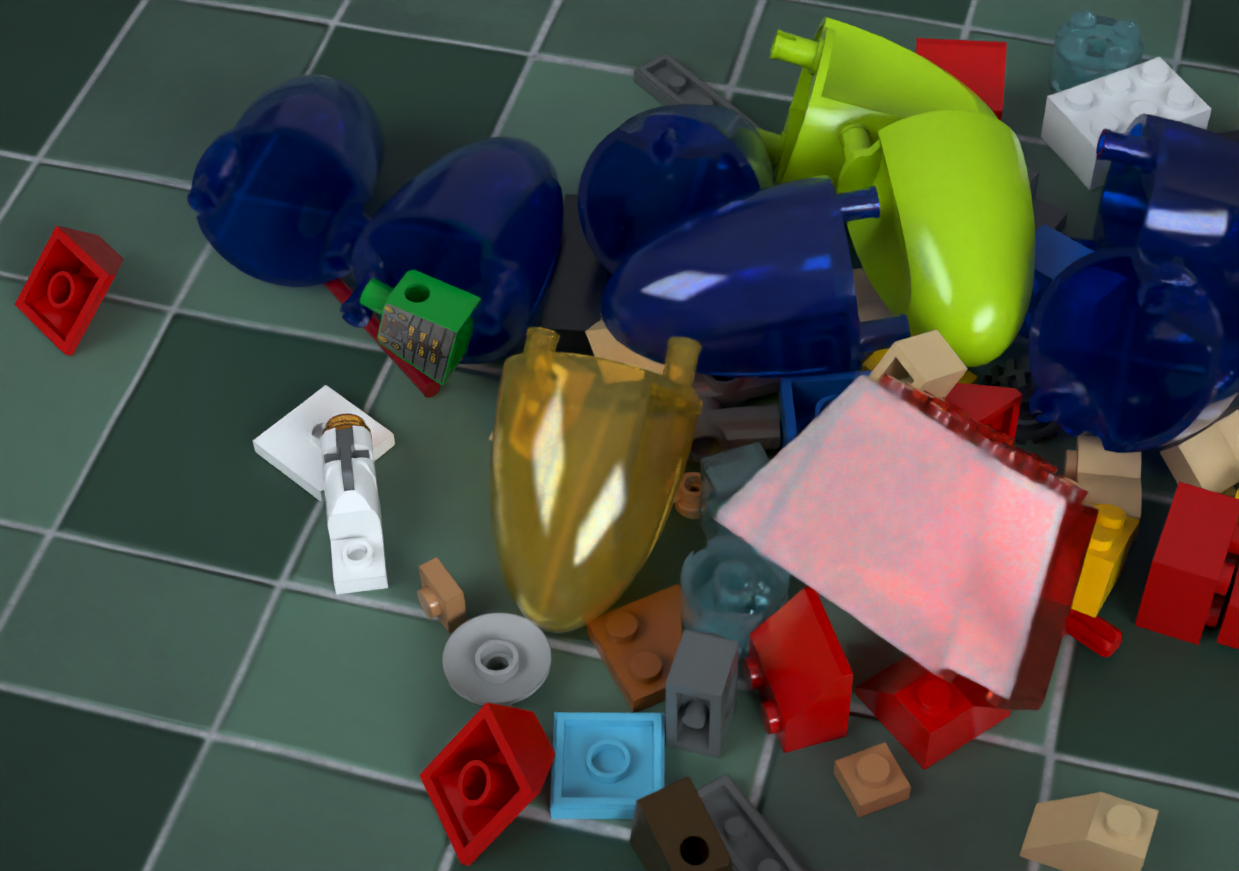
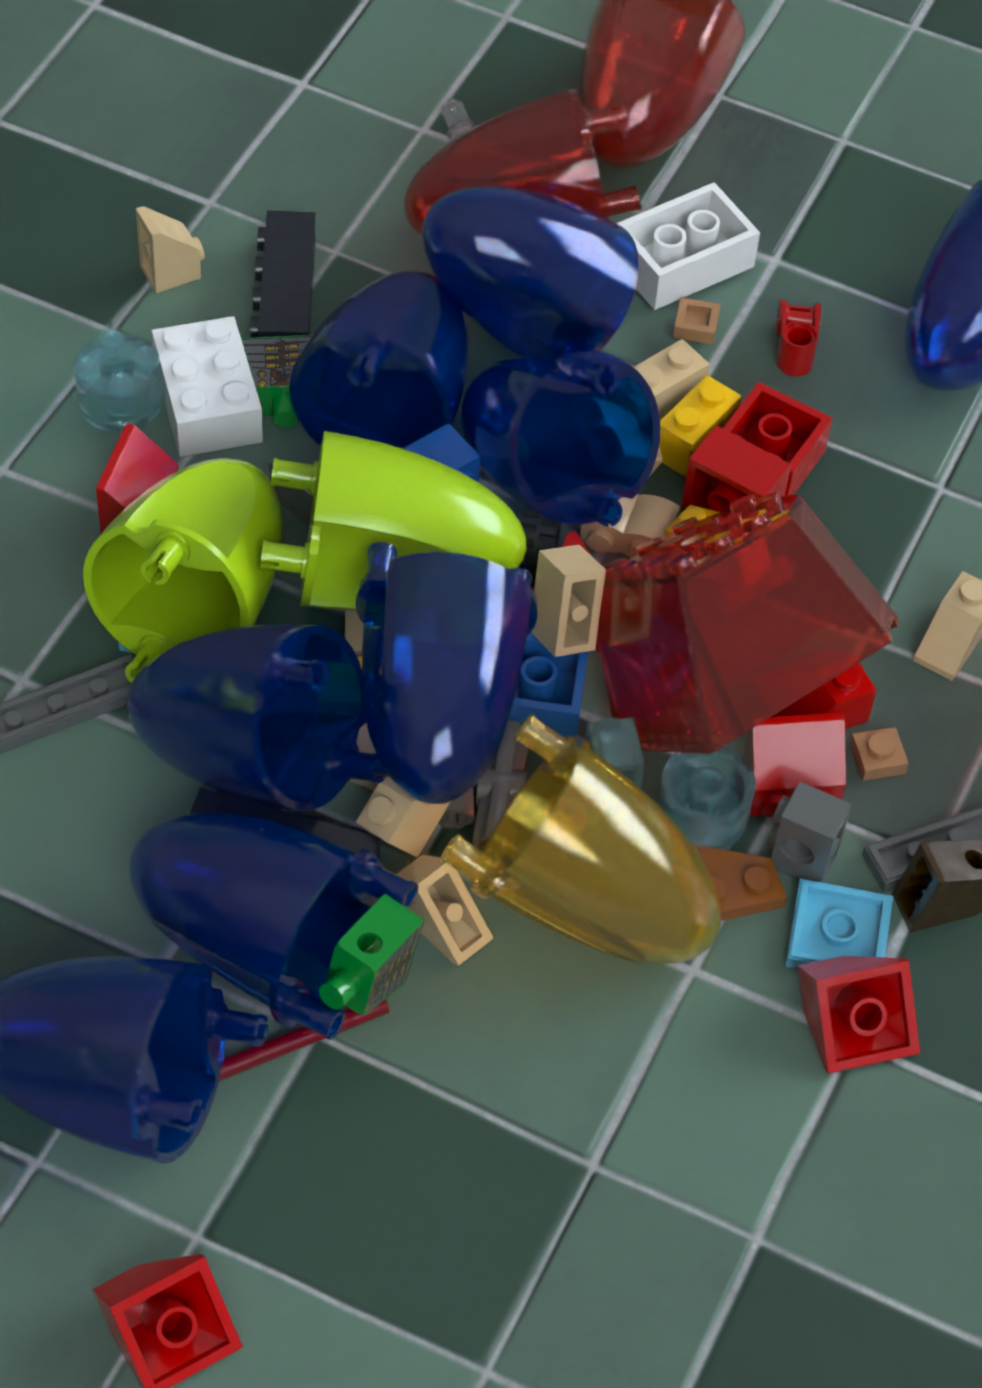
camera: 85 degrees left, 5 degrees up
white plate [253,385,395,503] -> none
white plate [321,413,388,595] -> none
medium nougat plate [417,557,467,634] -> none
light grey dish [442,613,551,706] -> none

